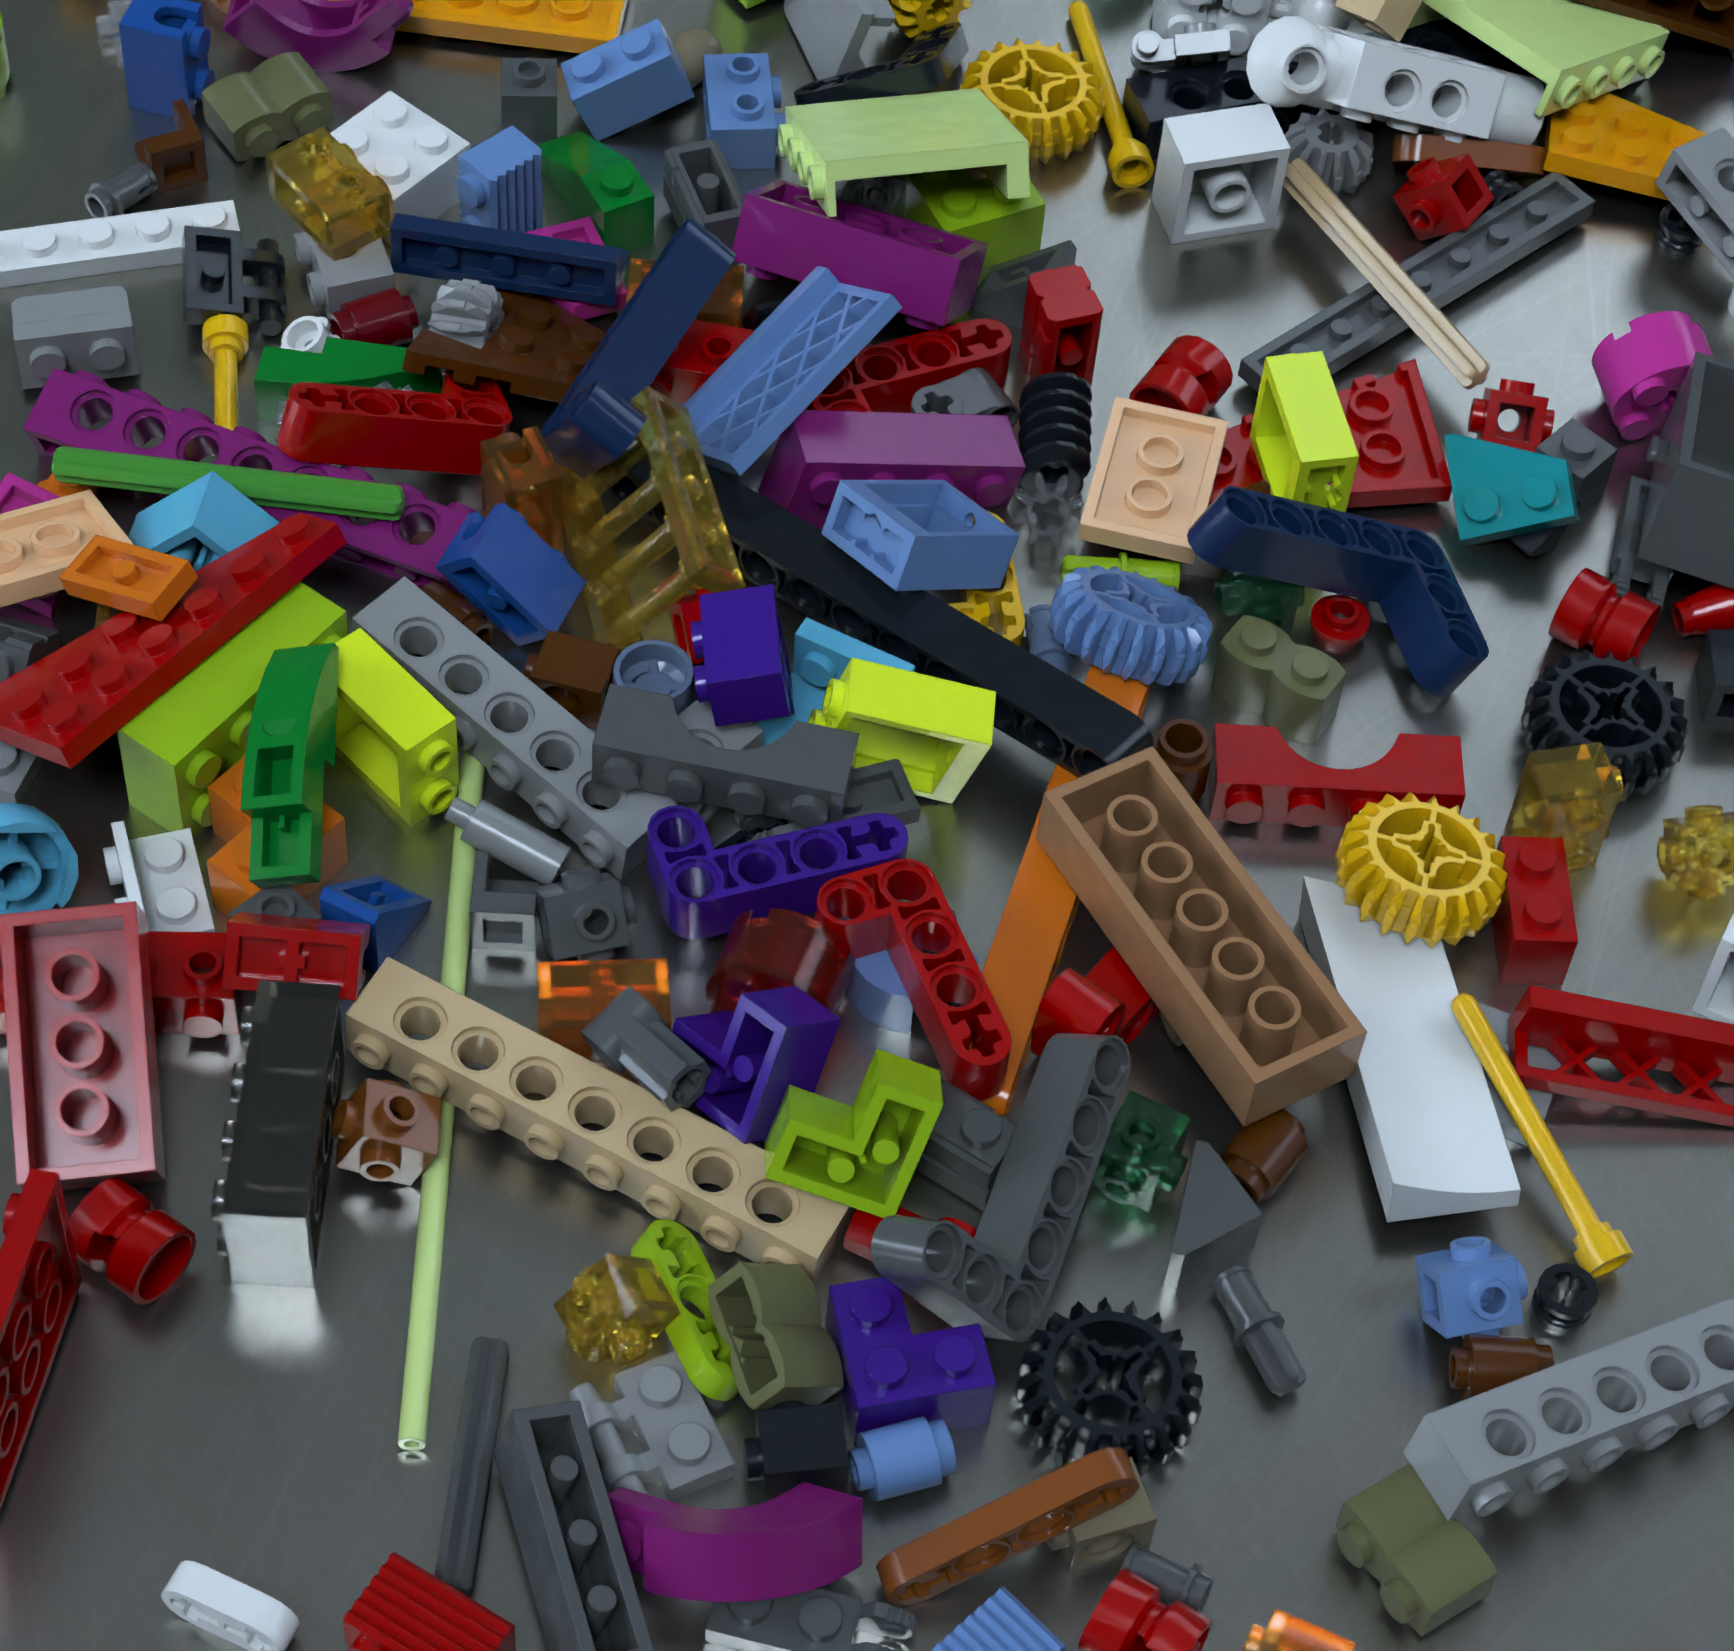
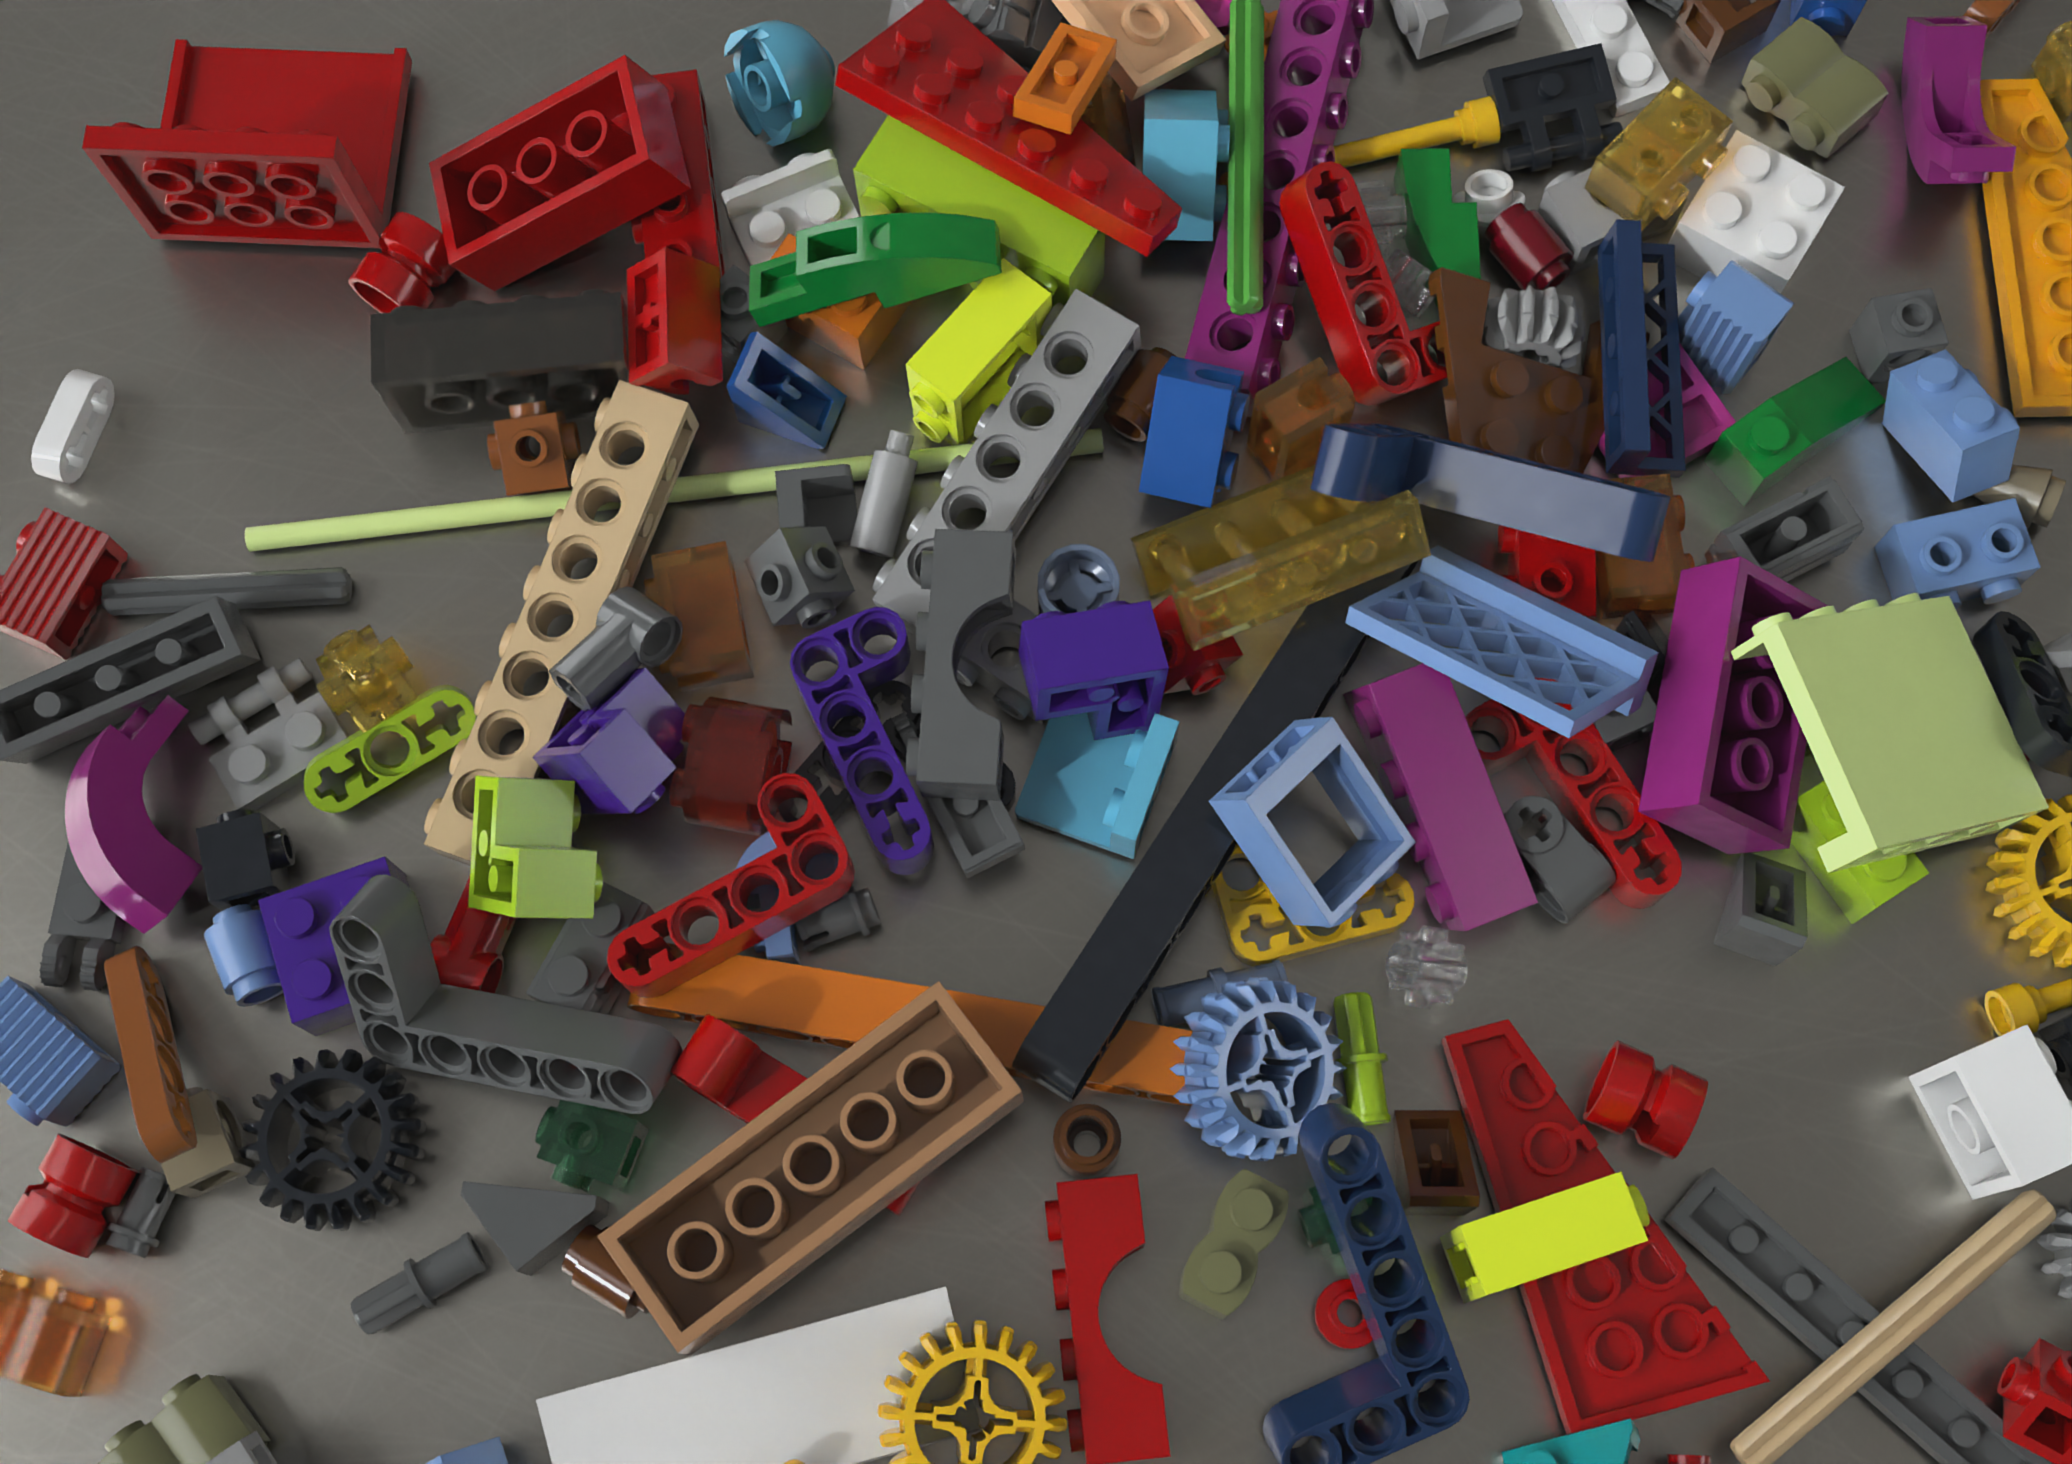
camera: 90 degrees right, 20 degrees up
reddish brown brick [523,630,619,730] -> none
olive brick [708,1262,843,1410] -> none
neon yellow window [807,657,996,804] -> none
red brick [1018,265,1103,386] -> none
black piece [1018,371,1092,501] -> none
light nougat plate [1077,396,1229,565] -> none

